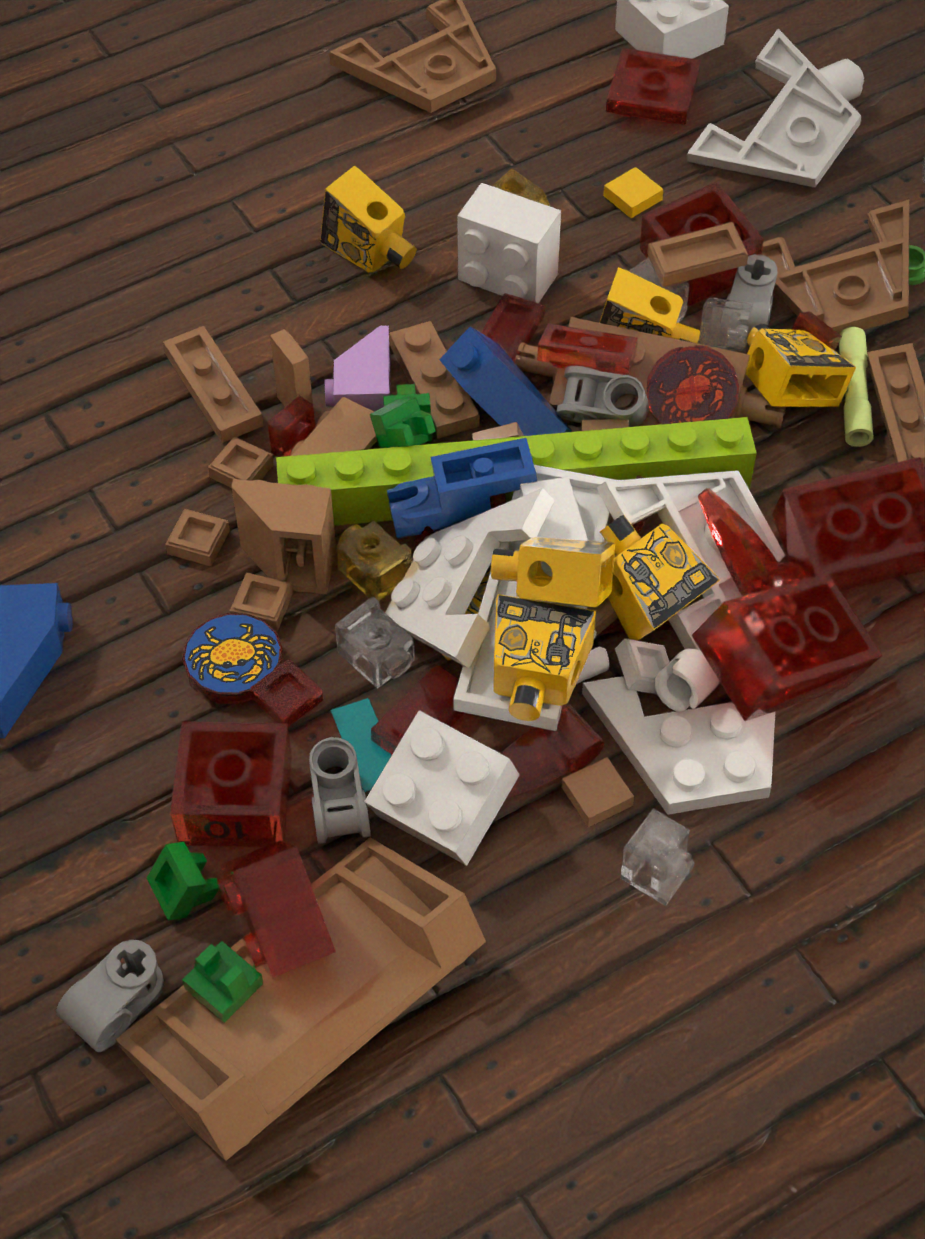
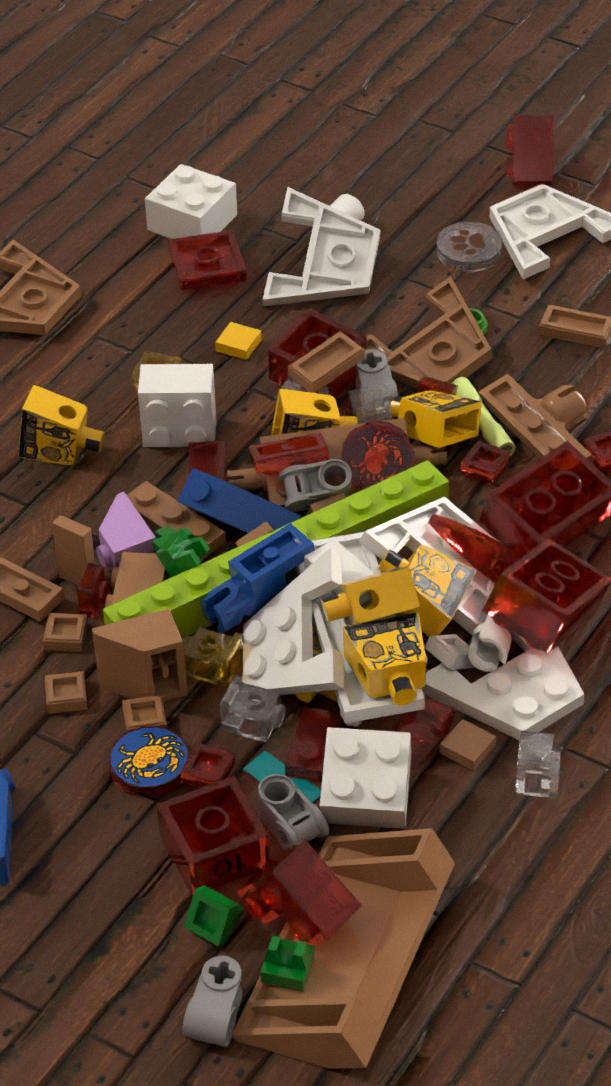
camera: 25 degrees left, 10 degrees down
none -> clear red plate [461,440,511,485]

